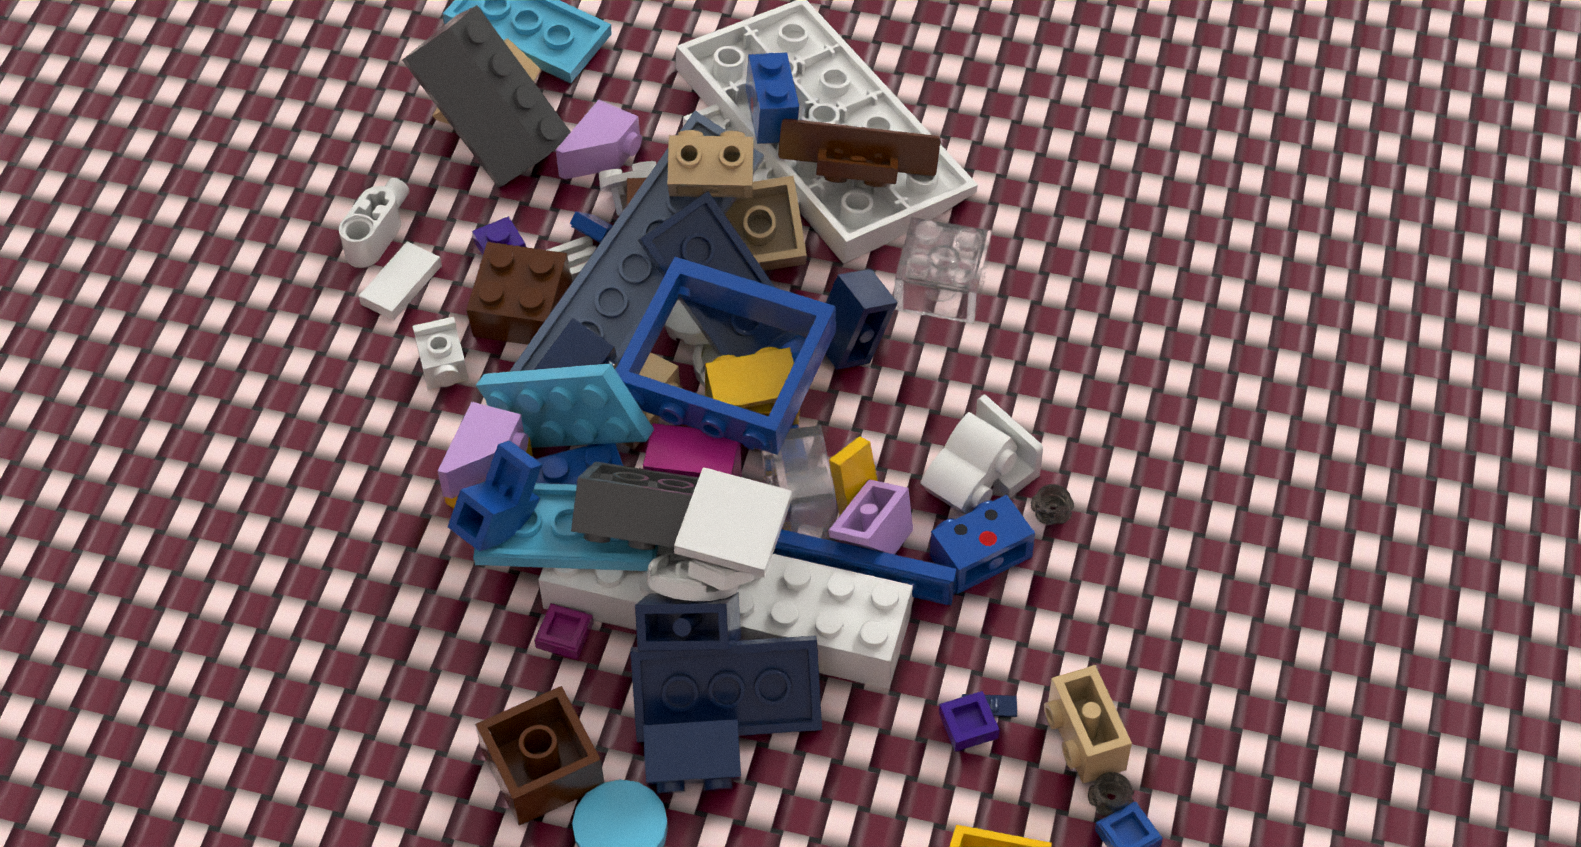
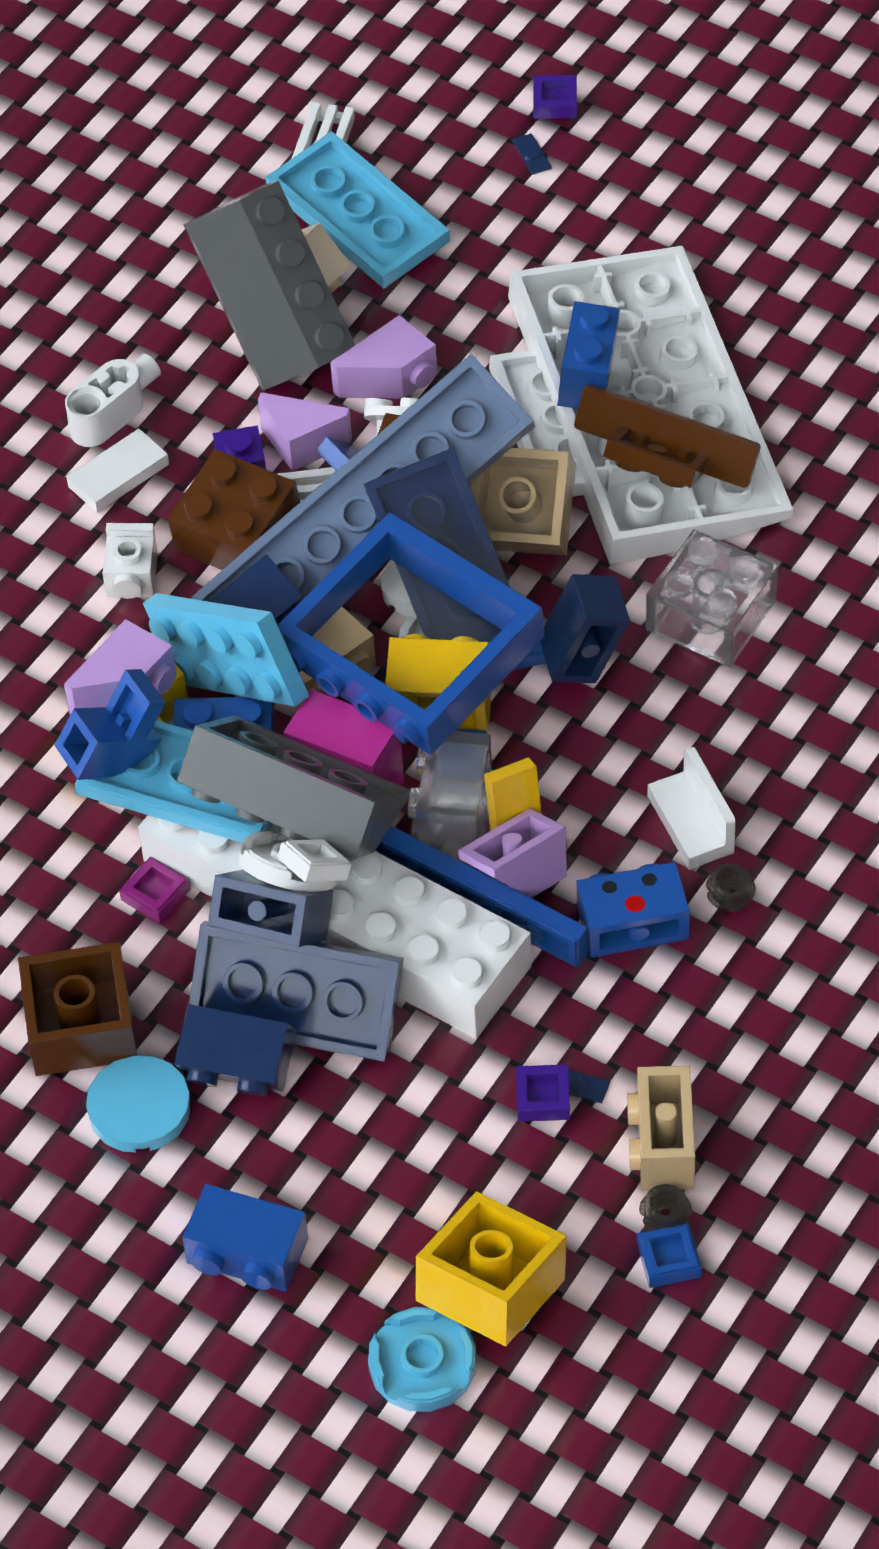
camera: 20 degrees right, 0 degrees up
tan brick [667,130,754,198] -> none
white tile [674,467,792,578] -> none
white brick [920,412,1018,515] -> none
none -> lavender slope [258,392,352,472]

